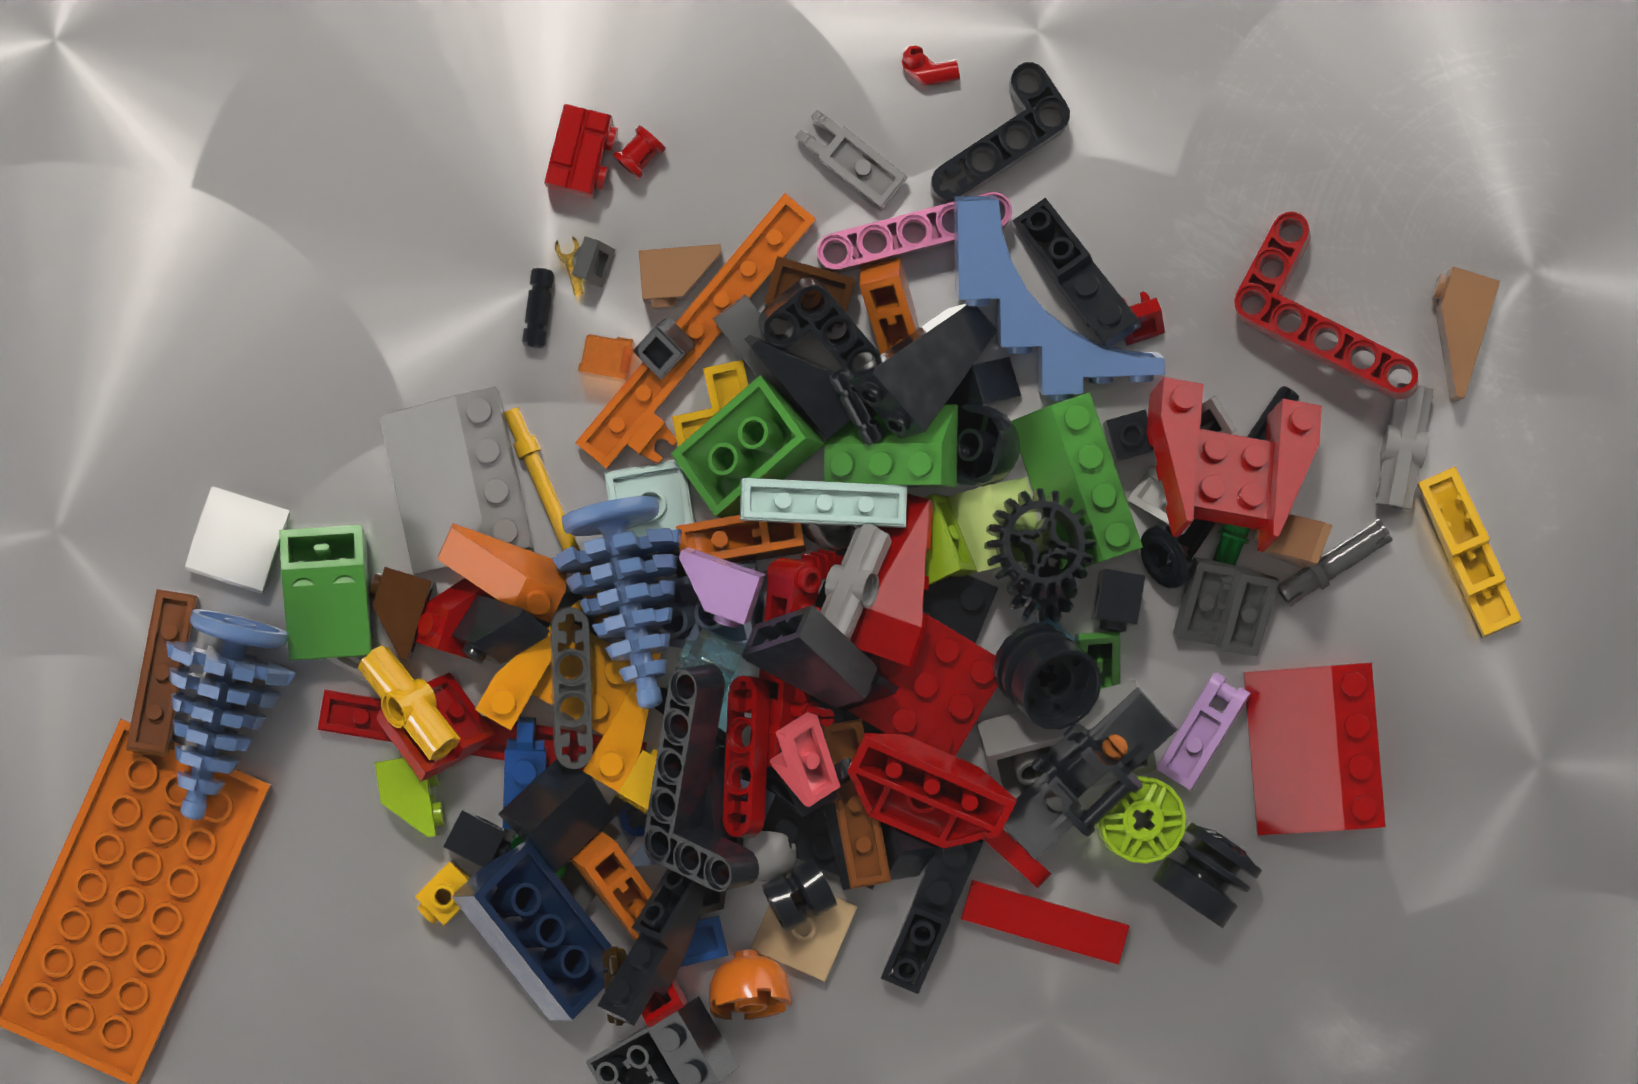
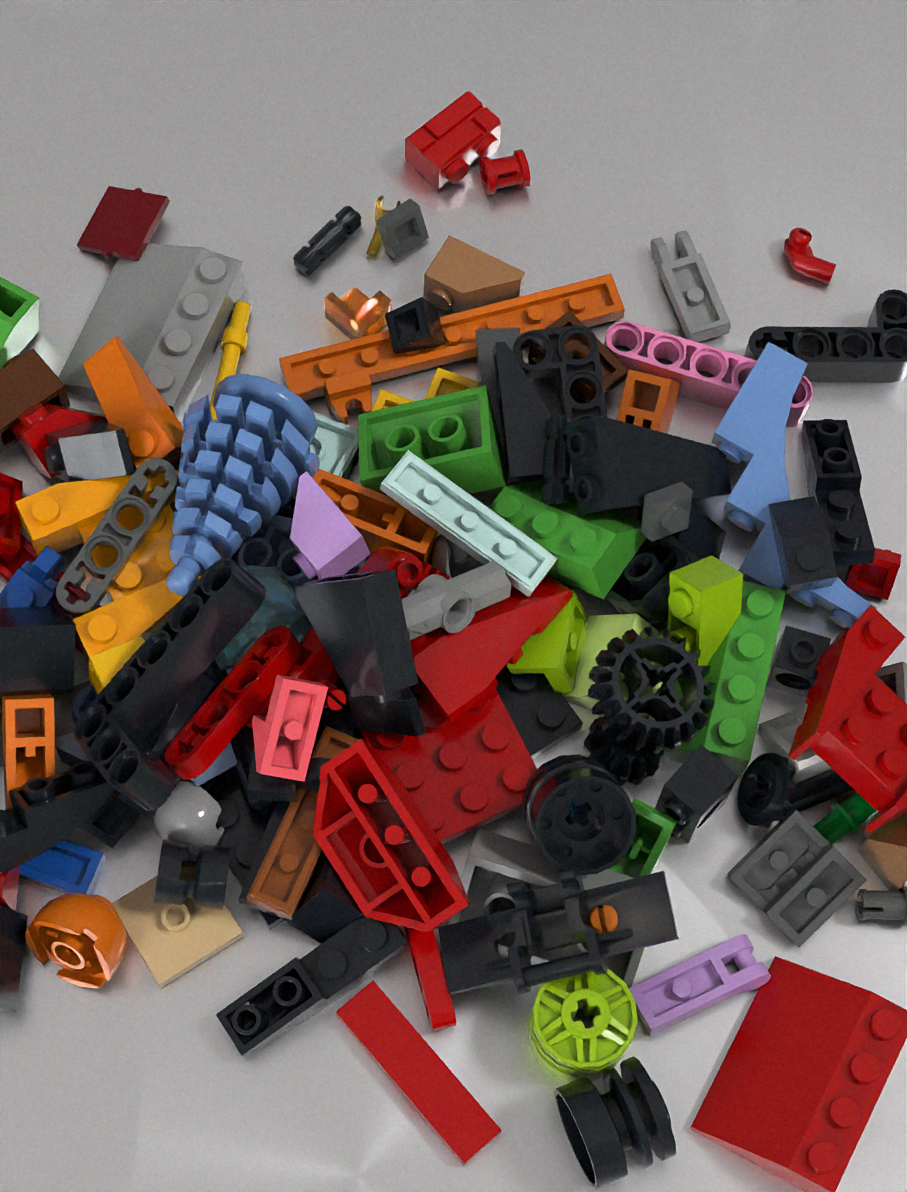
camera: 30 degrees right, 20 degrees down
none -> dark red piece [77,186,170,261]
none -> dark grey plate [641,482,693,541]
none -> lime slope [668,555,743,666]
none -> black slope [768,496,838,594]

